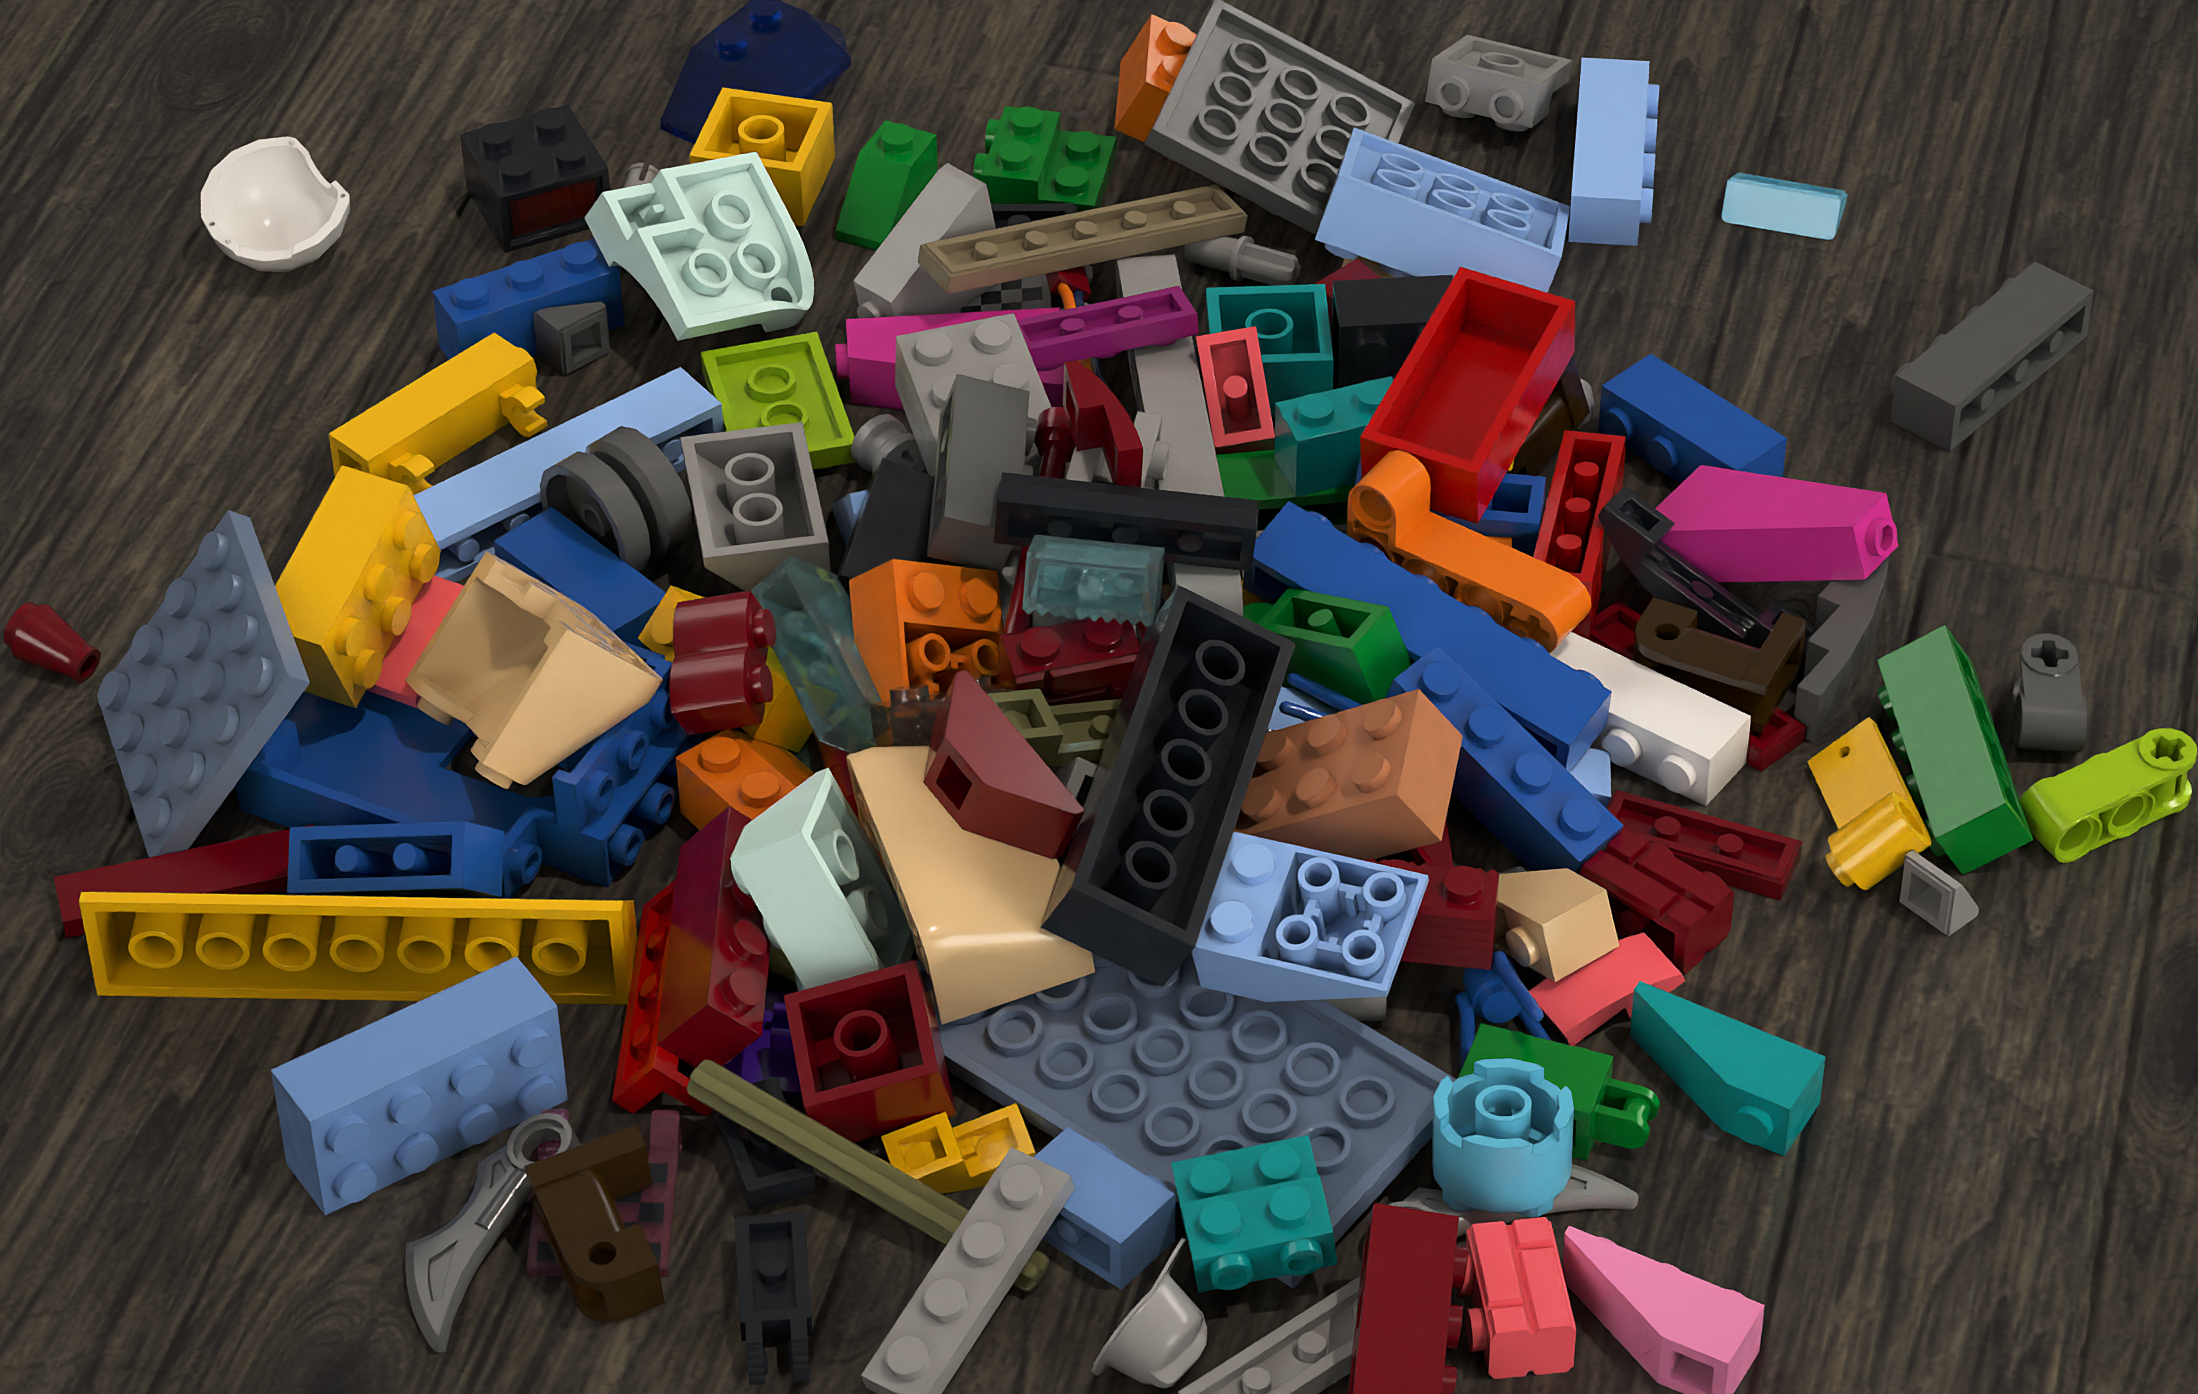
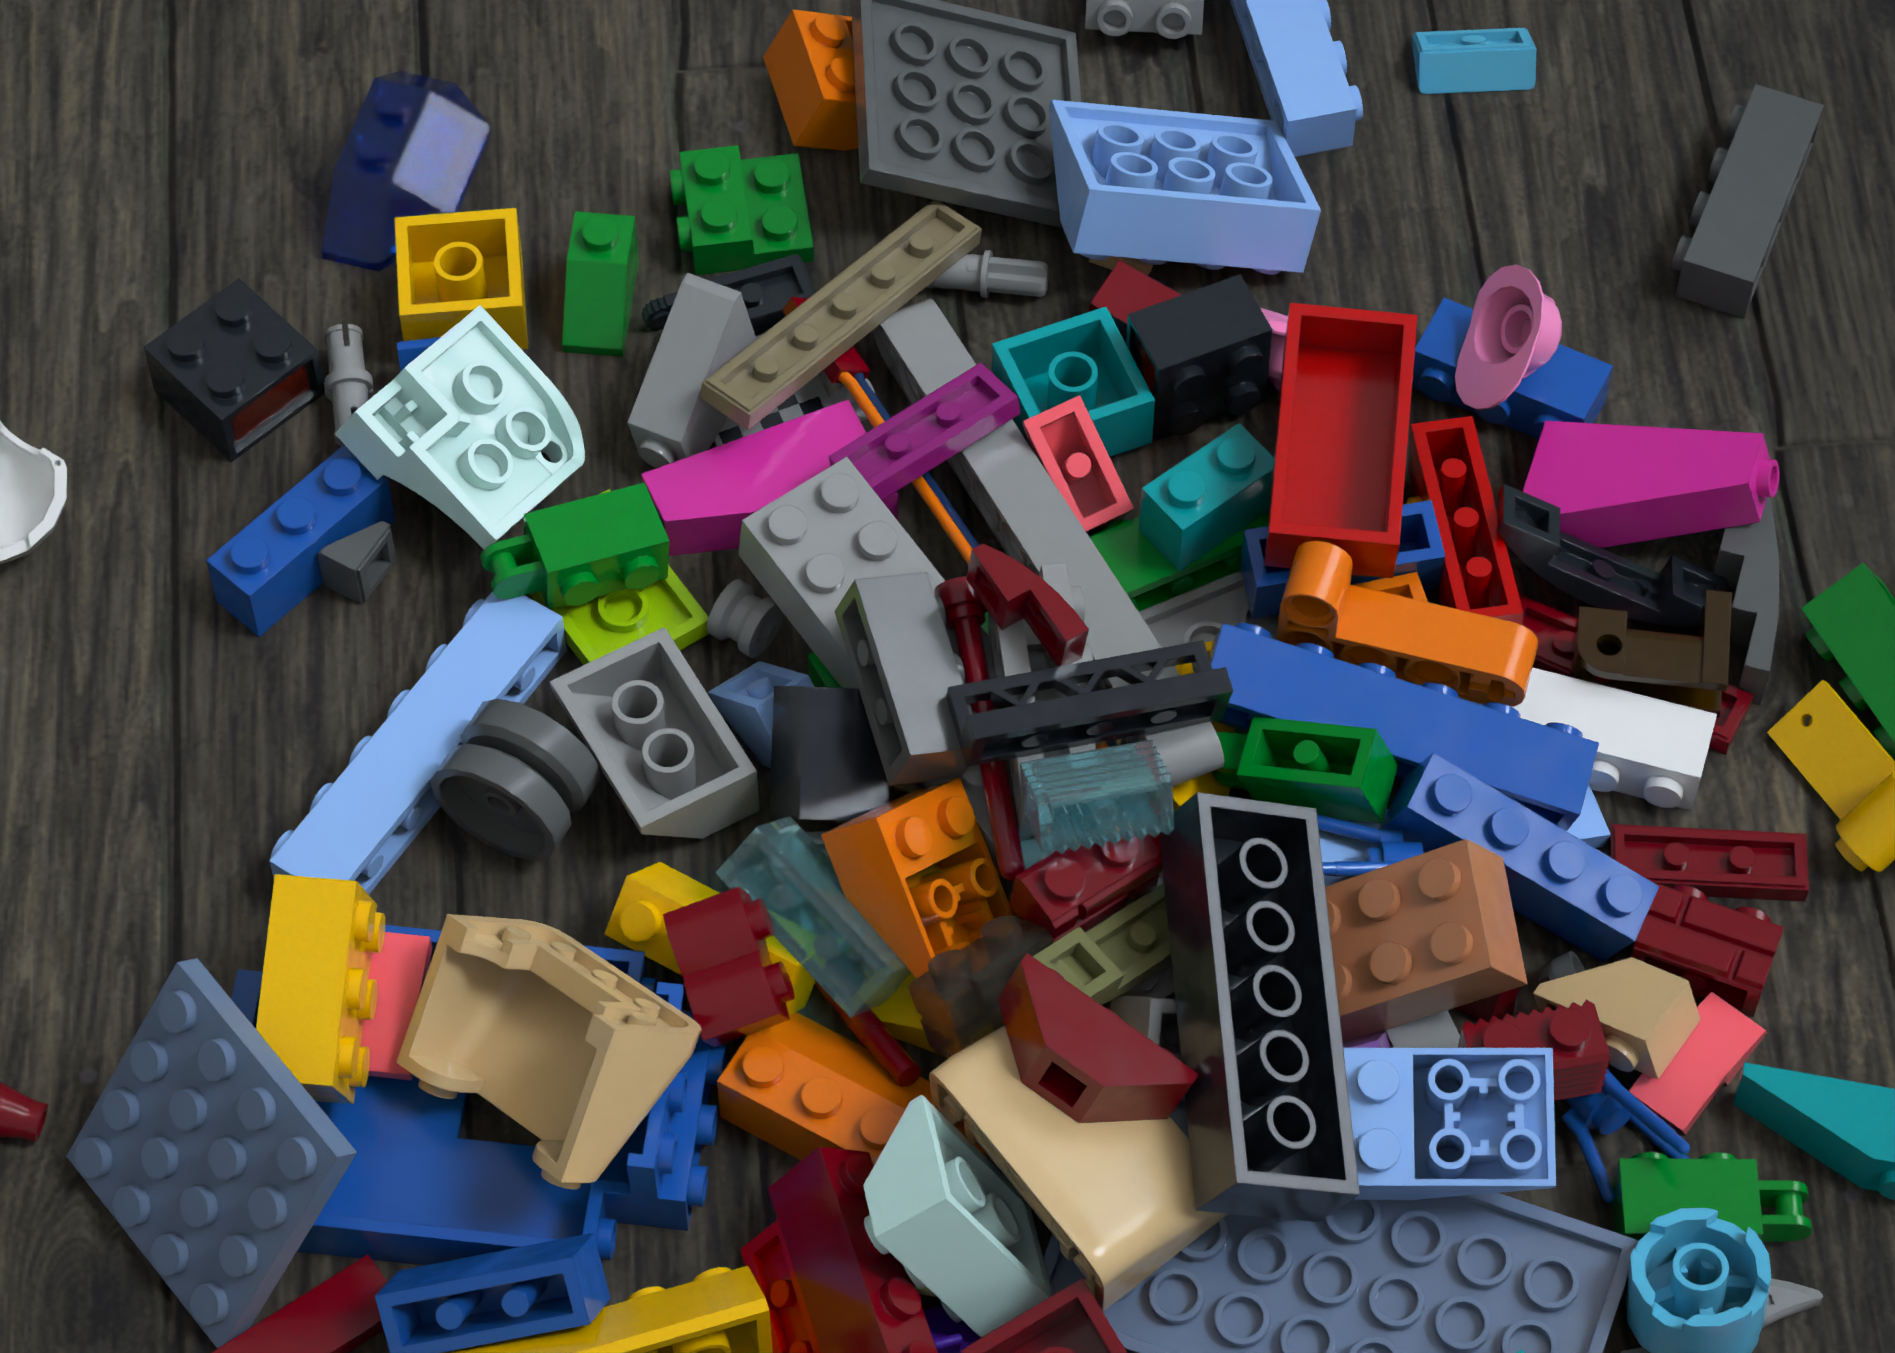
camera: 20 degrees left, 15 degrees up
yellow brick [329,333,548,495] -> none
blue brick [494,507,666,651] -> none
none -> green brick [480,482,669,609]
none -> bright pink piece [1455,264,1562,410]

